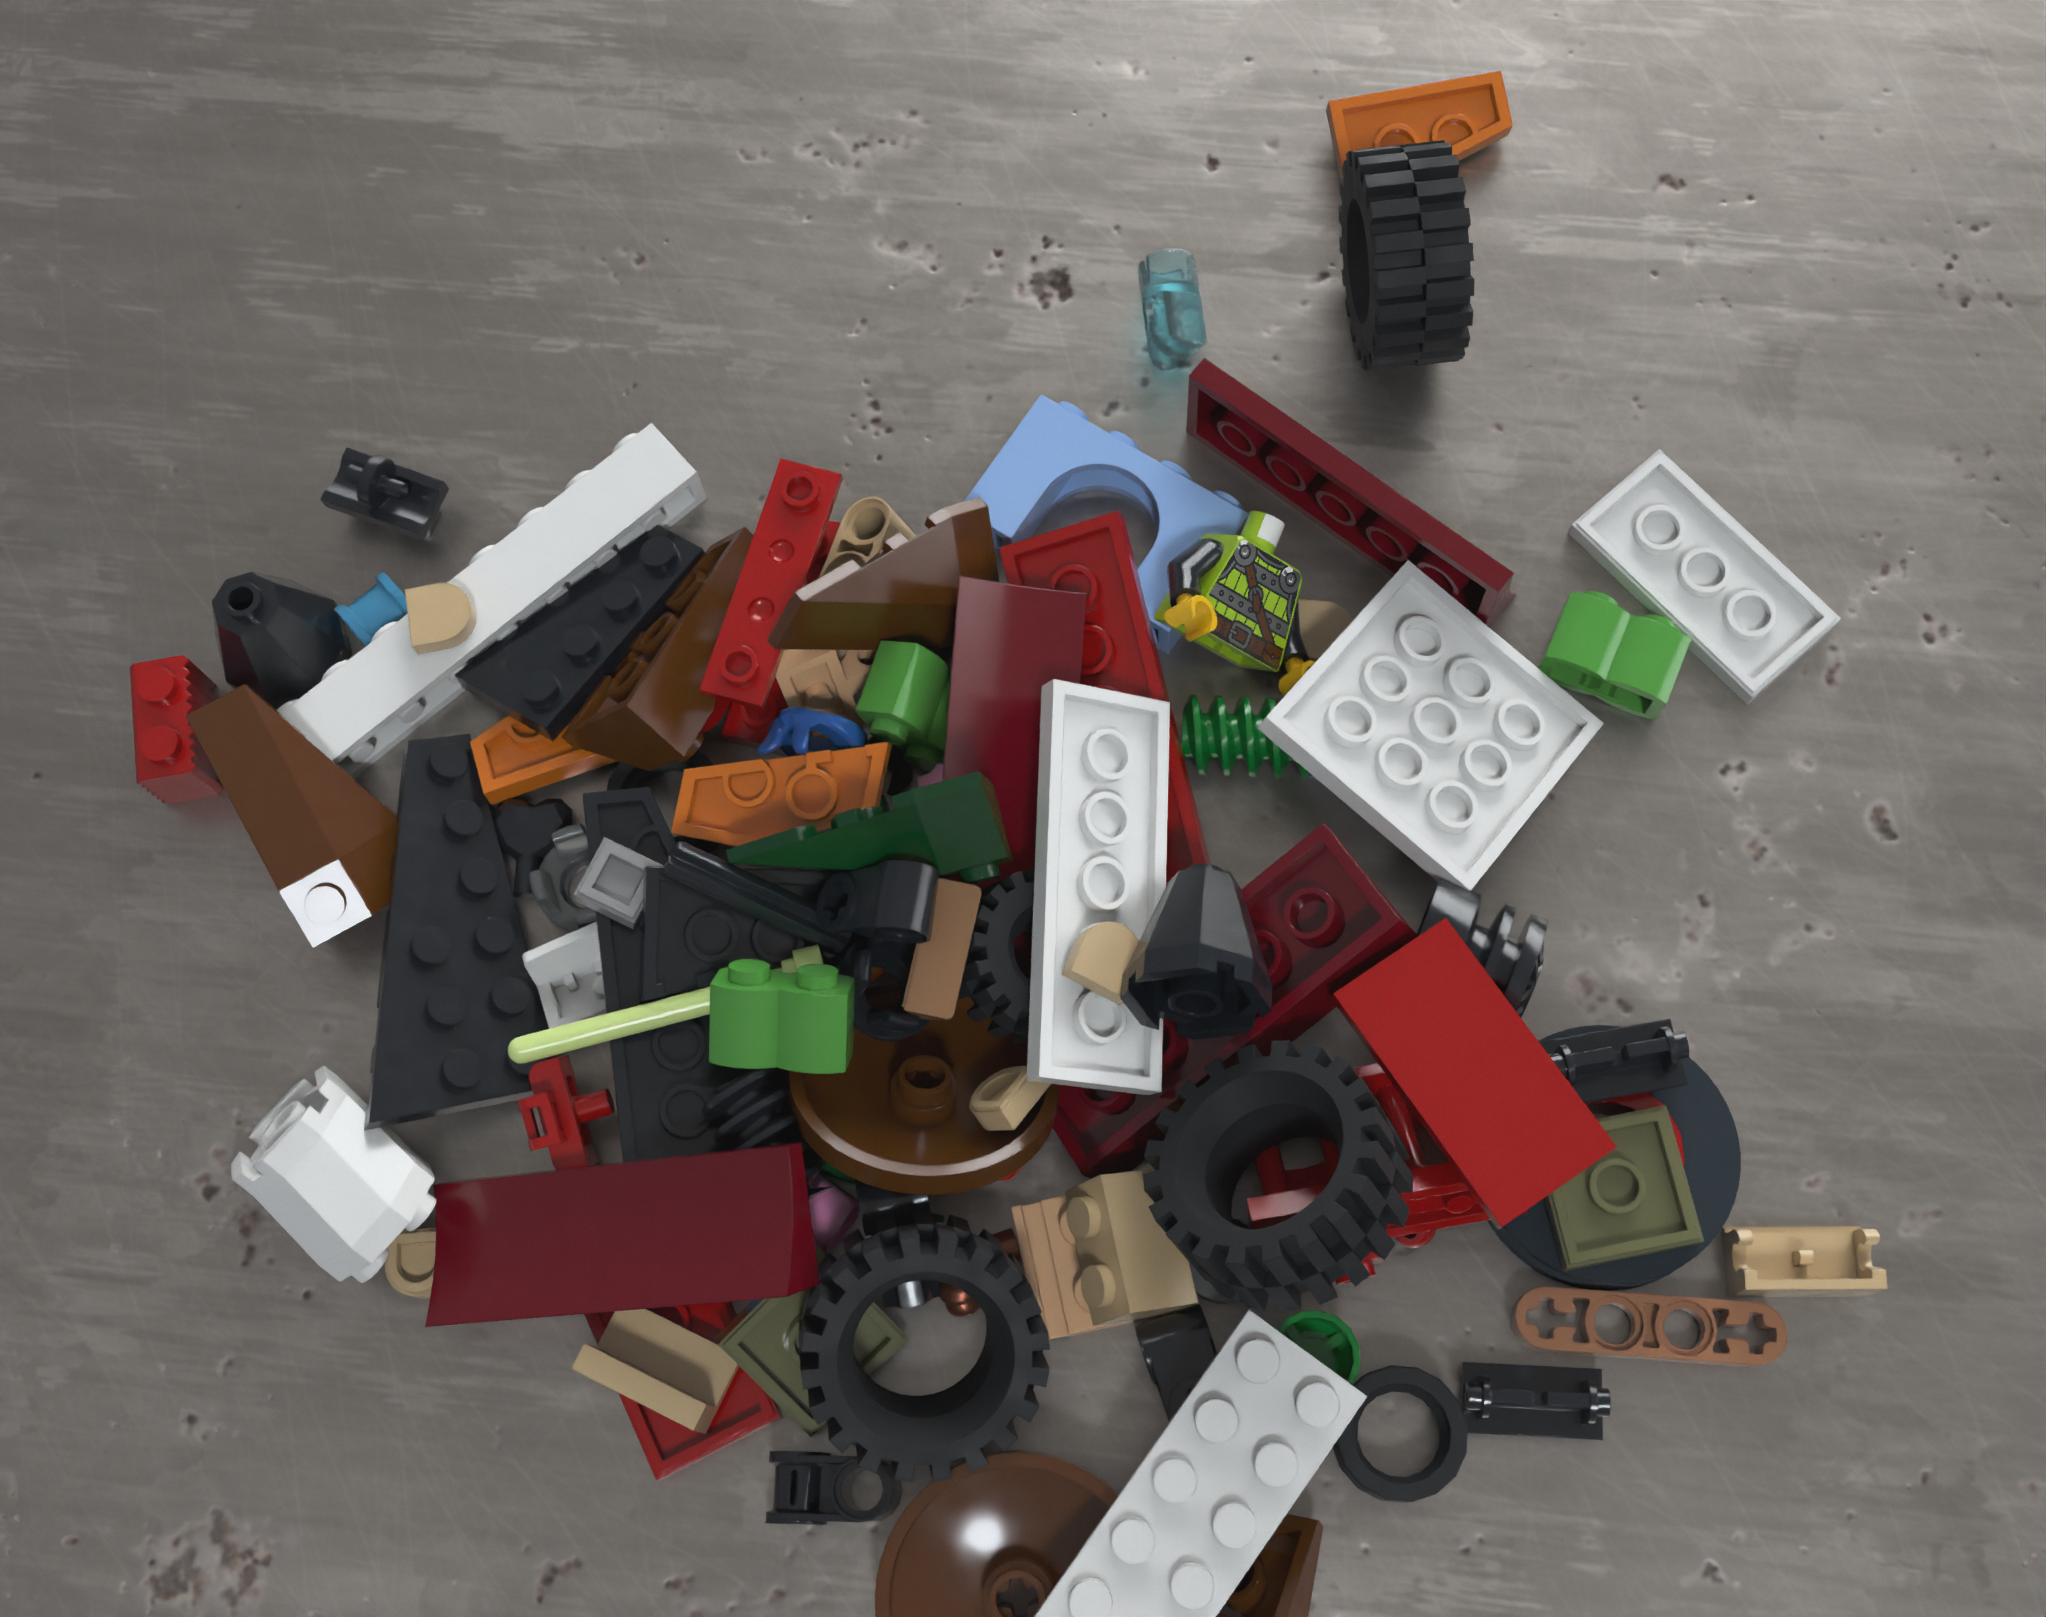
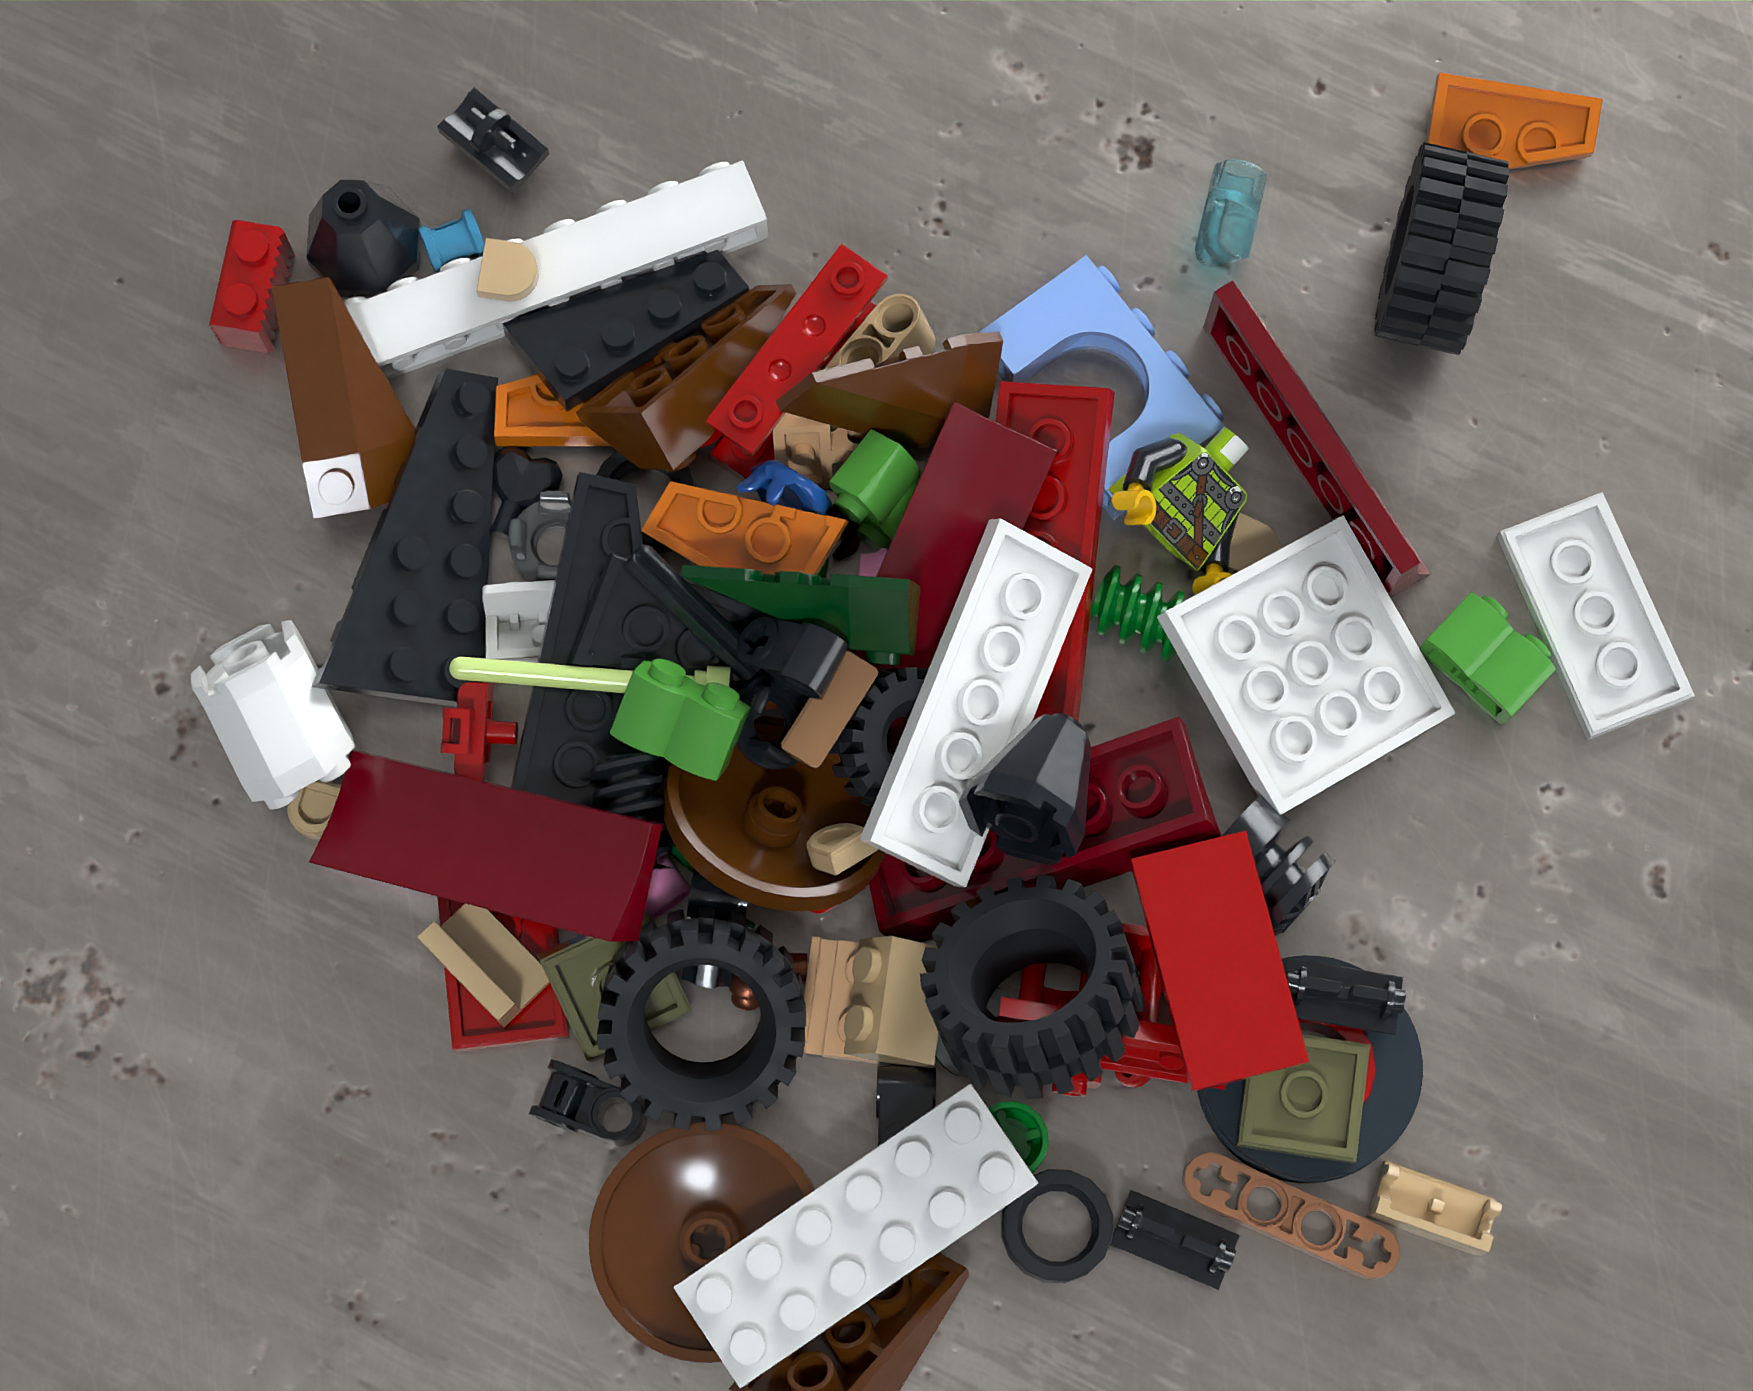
camera: 10 degrees right, 5 degrees up
light grey tile [573,837,663,929] -> none
tan tile [1061,921,1139,1005] -> none

